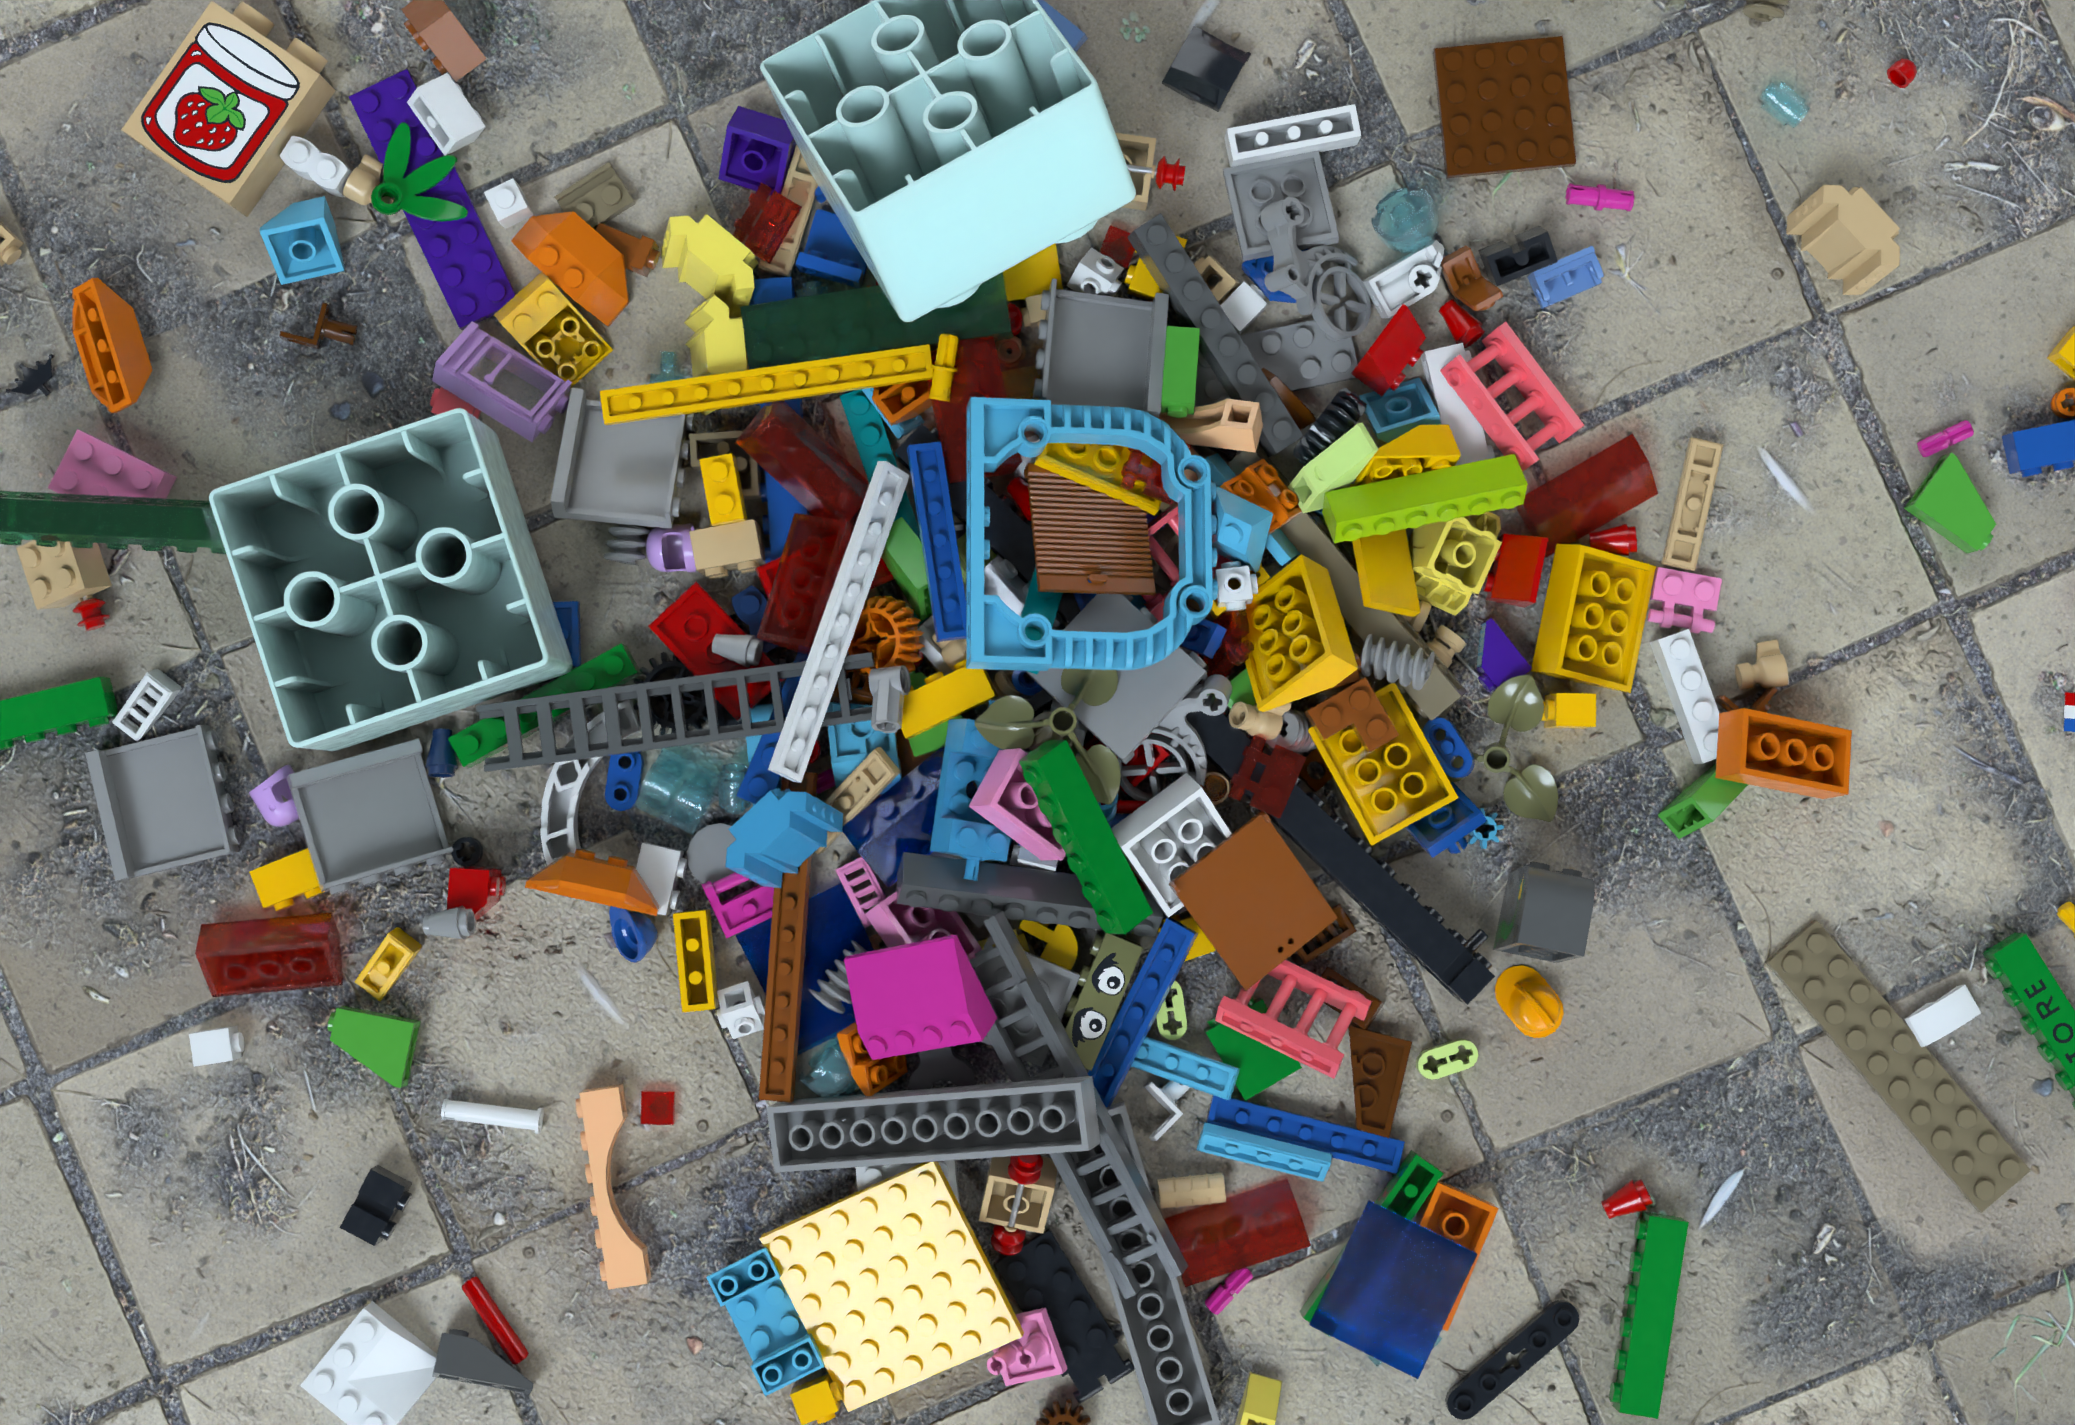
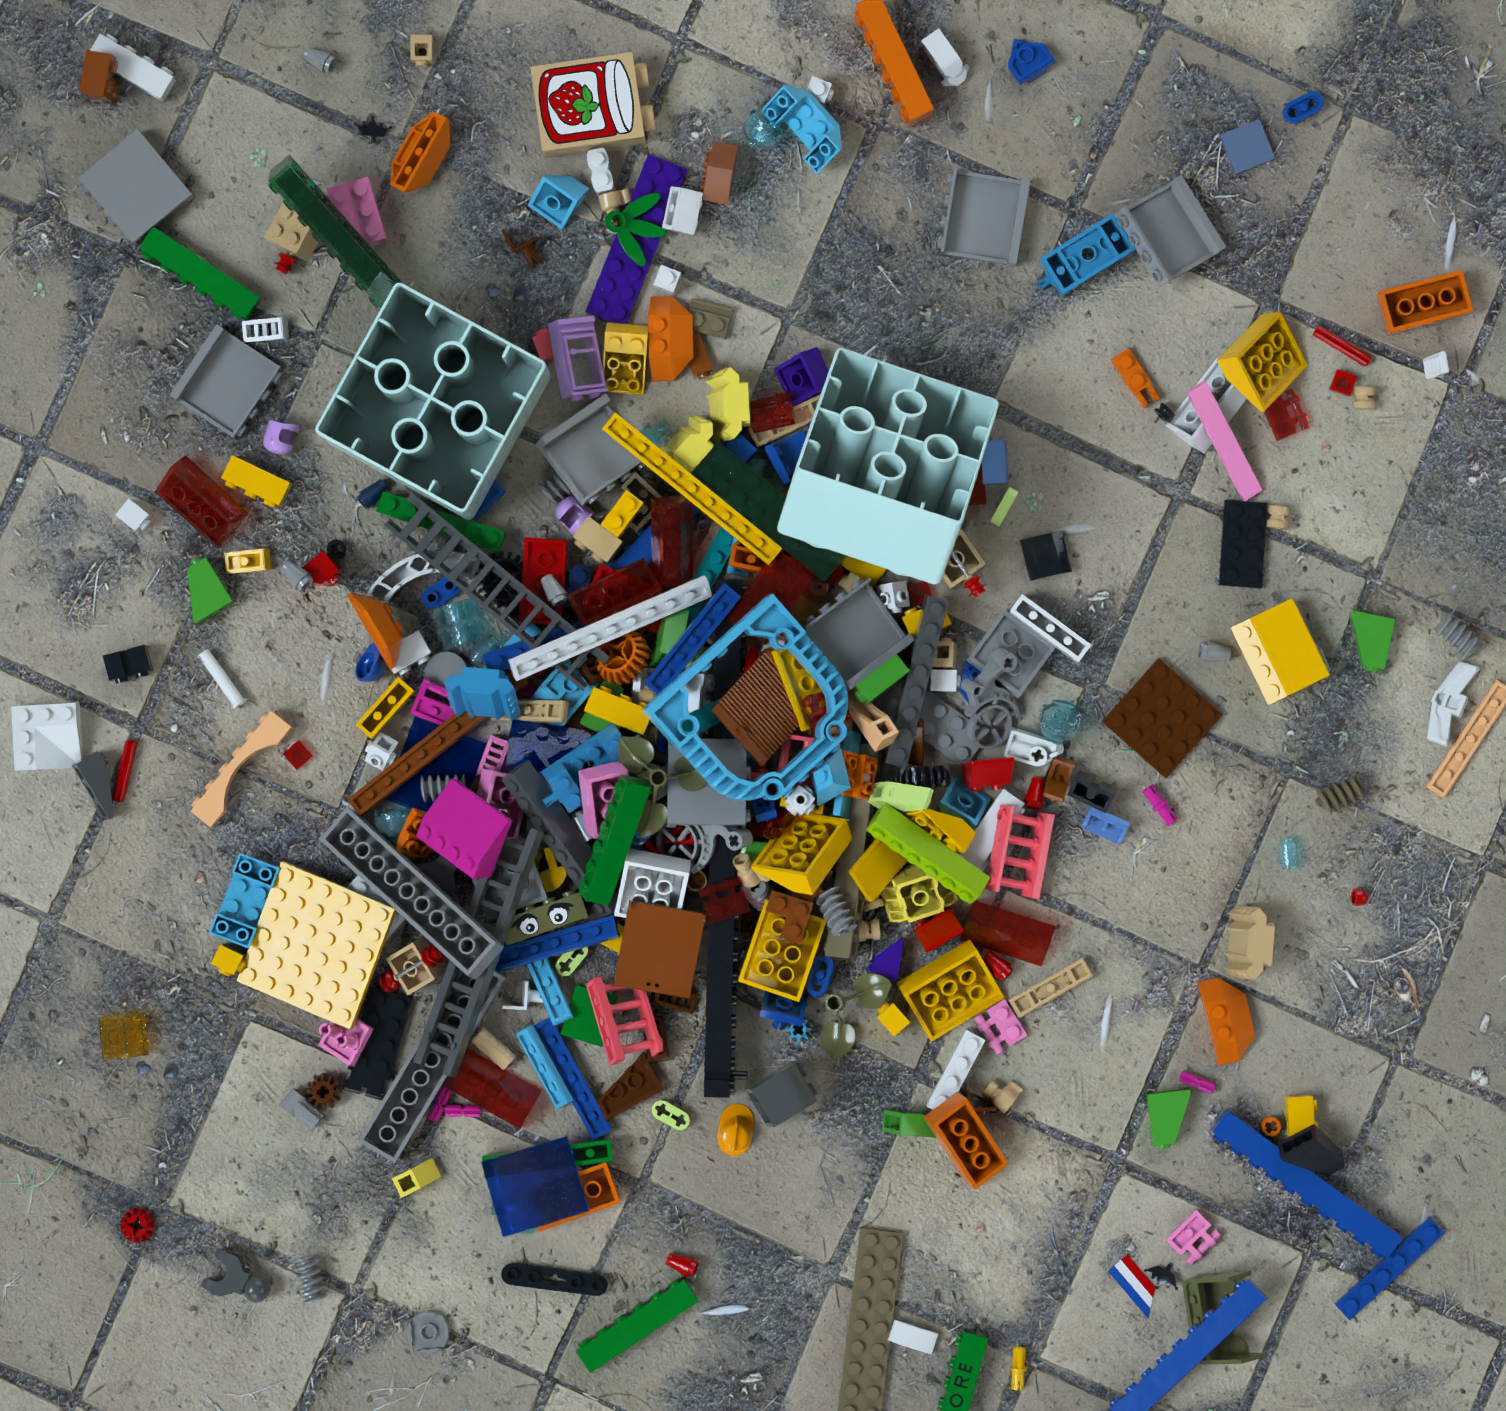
camera: 60 degrees right, 0 degrees up
light grey panel [287,738,453,895] -> none
light grey piece [869,665,911,733] -> none
yellow axle [929,333,959,402] -> none
none -> dark pink piece [428,1085,452,1122]
none -> yellowish green beam [990,487,1018,527]
none -> orange wedge [1197,978,1256,1066]

